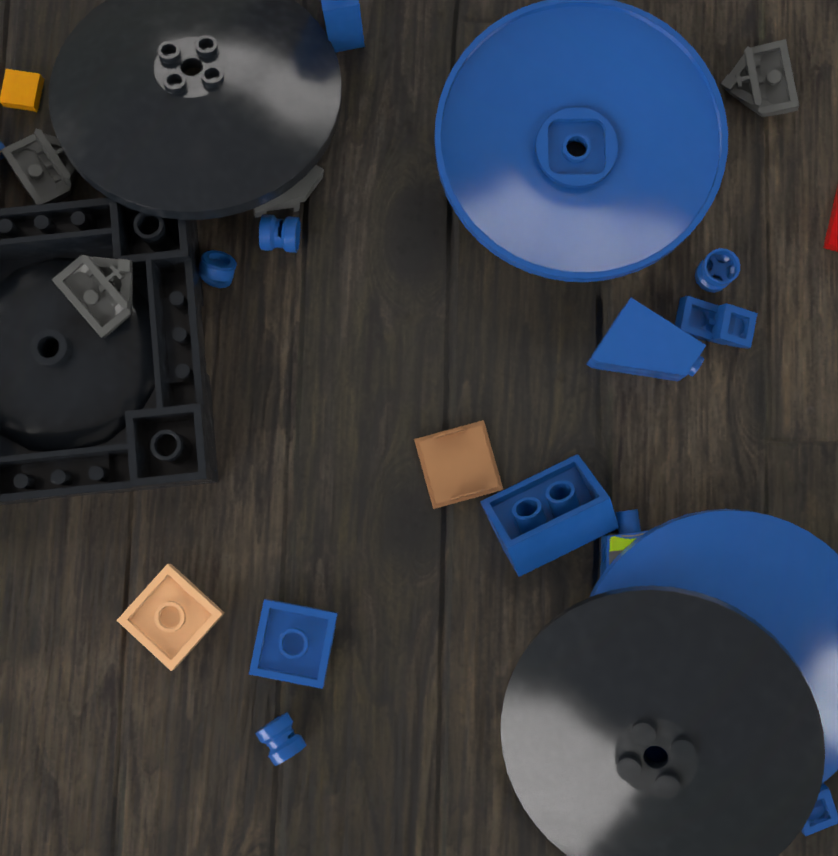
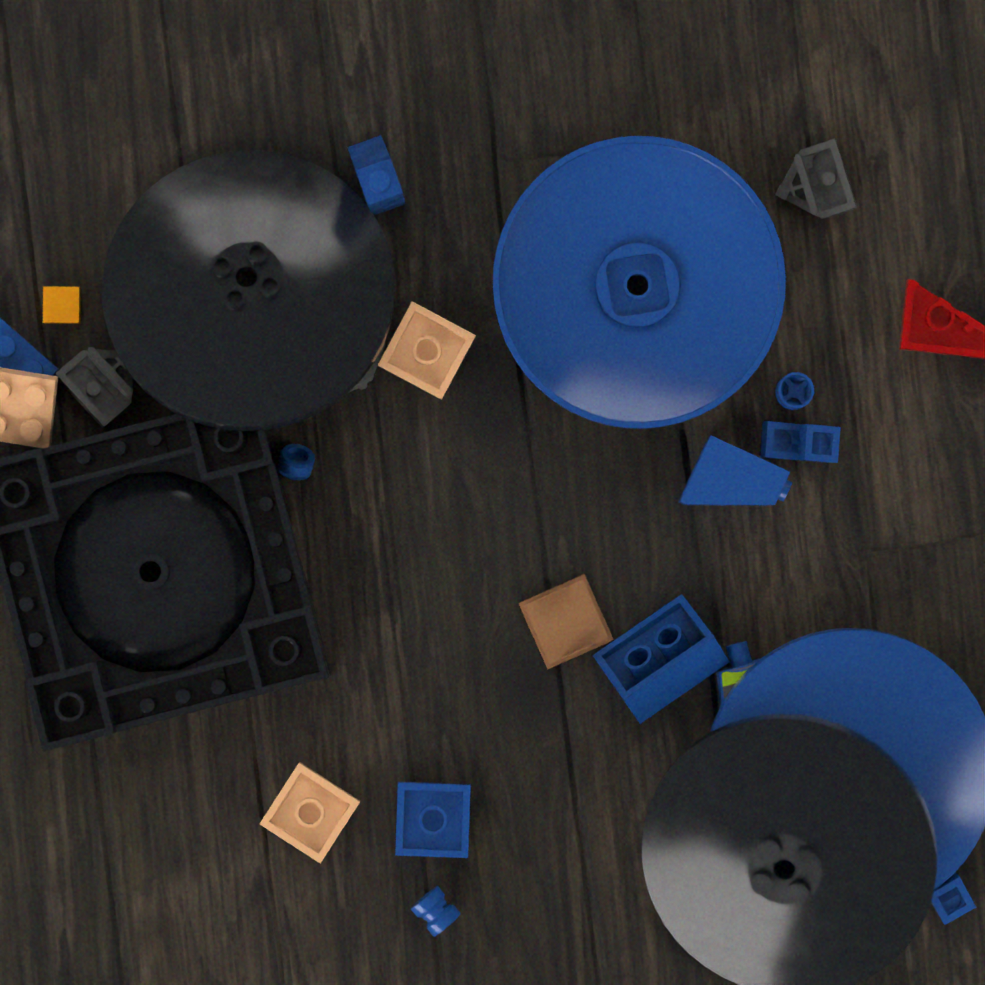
camera: 15 degrees left, 5 degrees up
dark grey slope [52,255,133,338] -> none
blue wheel [259,214,301,253] -> none
none -> light nougat plate [378,301,476,400]

